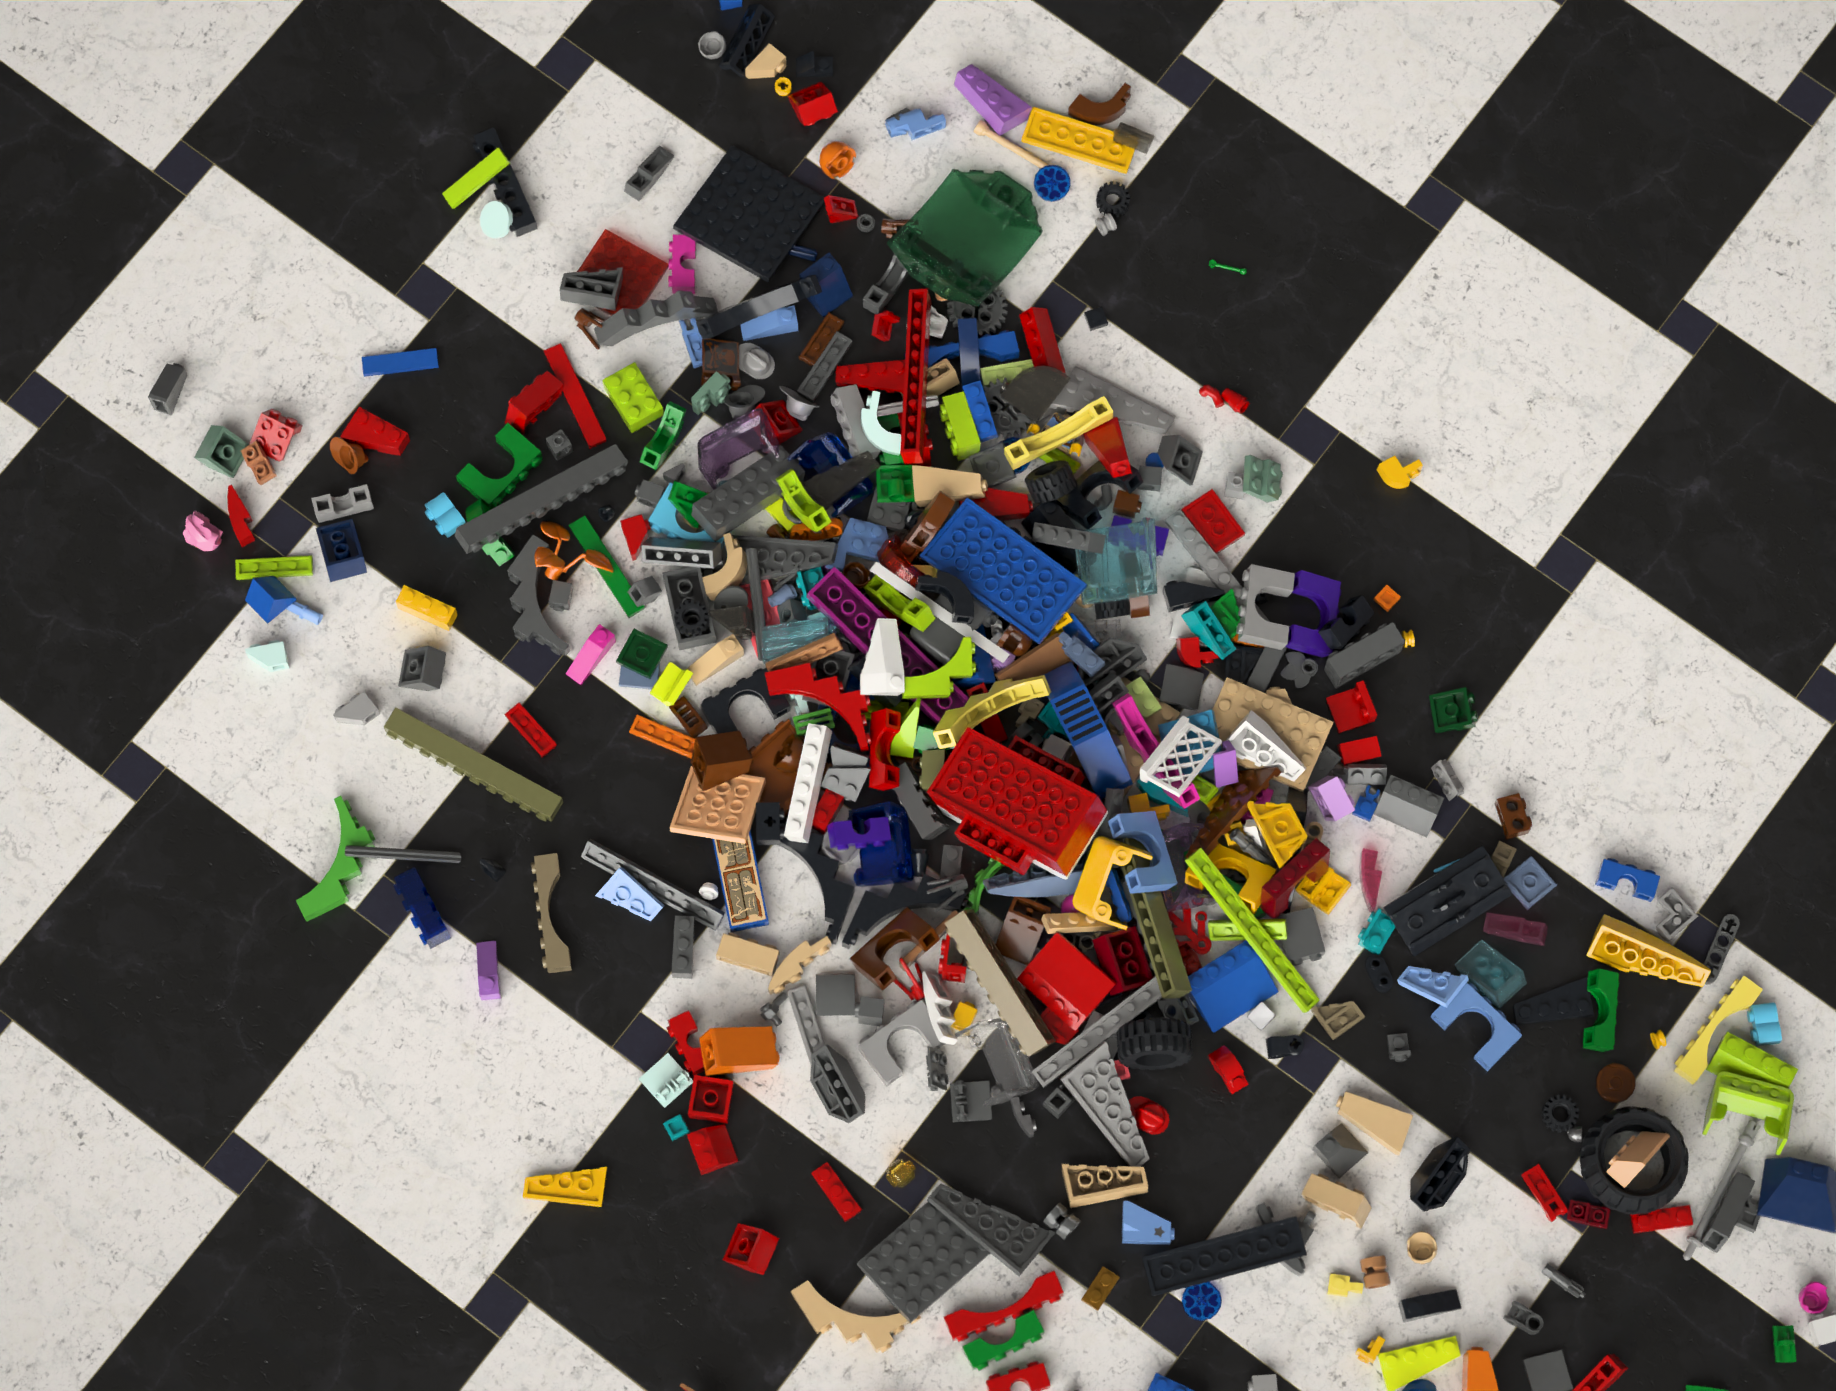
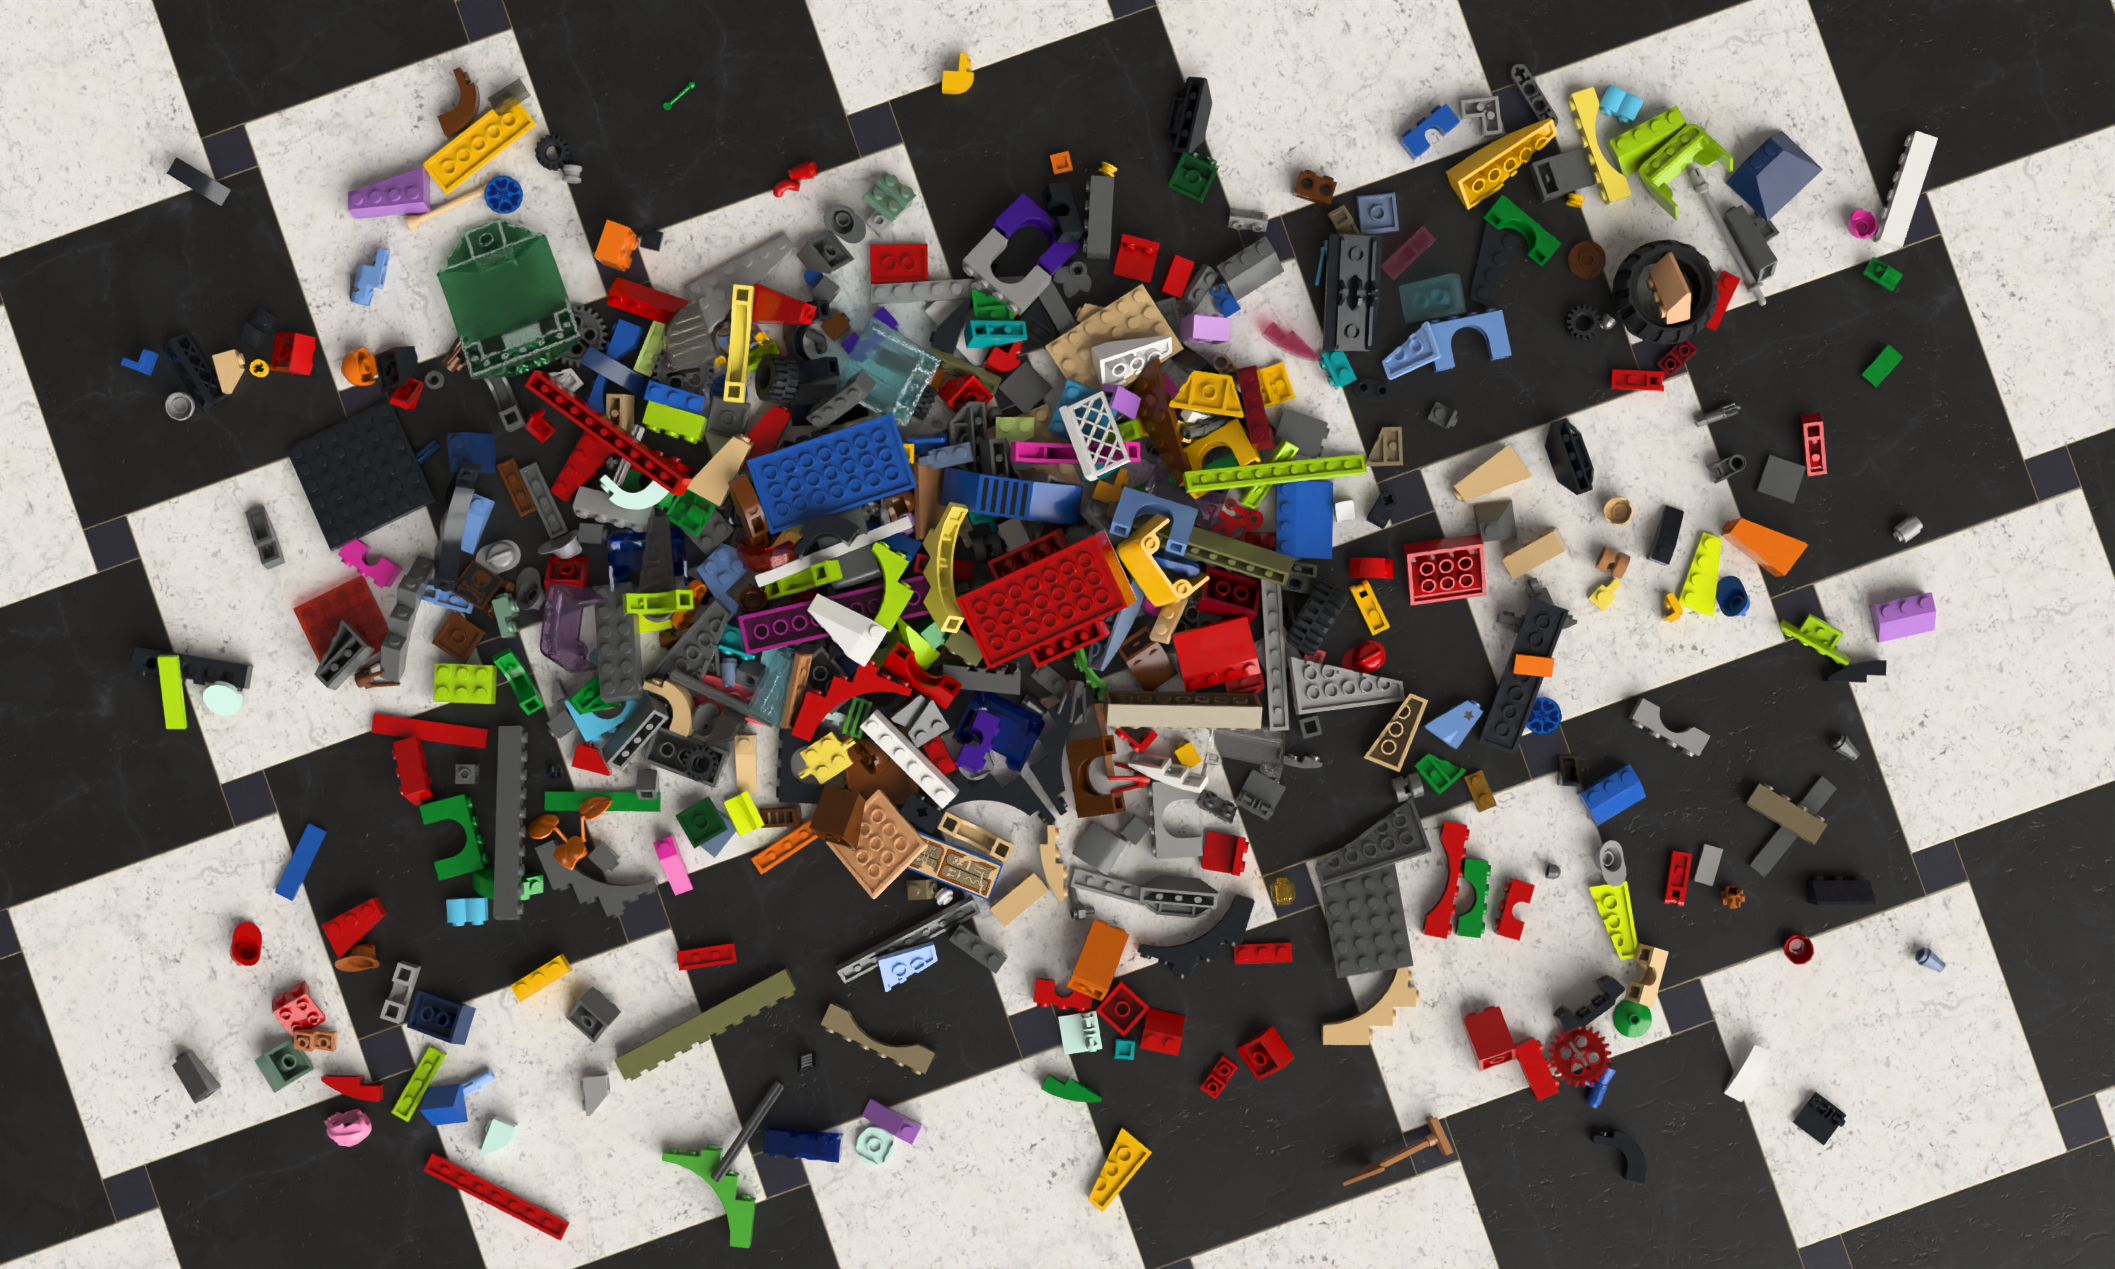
camera: 55 degrees left, 15 degrees up
none -> red piece [229,922,262,966]
none -> black slope [374,346,418,393]
none -> red plate [423,1152,570,1241]
none -> reddish brown plate [432,611,486,664]
none -> dark grey brick [578,523,608,545]
none -> orange brick [594,220,639,272]
none -> dark grey axle [605,456,620,471]
none -> light yellow plate [798,731,856,785]
none -> dark grey piece [824,205,866,244]
none -> light aqua tile [856,1126,894,1165]
none -> dark tan bracket [907,879,938,900]
none -> olive plate [926,347,1002,394]
none -> red slope [936,374,994,413]
none -> tan arch [937,811,1015,863]
none -> green slope [1041,1073,1102,1103]
none -> black arch [1137,894,1255,979]
none -> black wedge [1165,77,1212,154]
none -> red slope [1200,1054,1239,1099]
none -> red bracket [1201,831,1249,876]
none -> yellow plate [1349,579,1390,636]
none -> red slope [1403,534,1487,606]
none -> green wing [1412,753,1466,795]
none -> orange tile [1513,653,1554,678]
none -> dark grey slope [1529,148,1595,203]
none -> black slope [1557,755,1582,787]

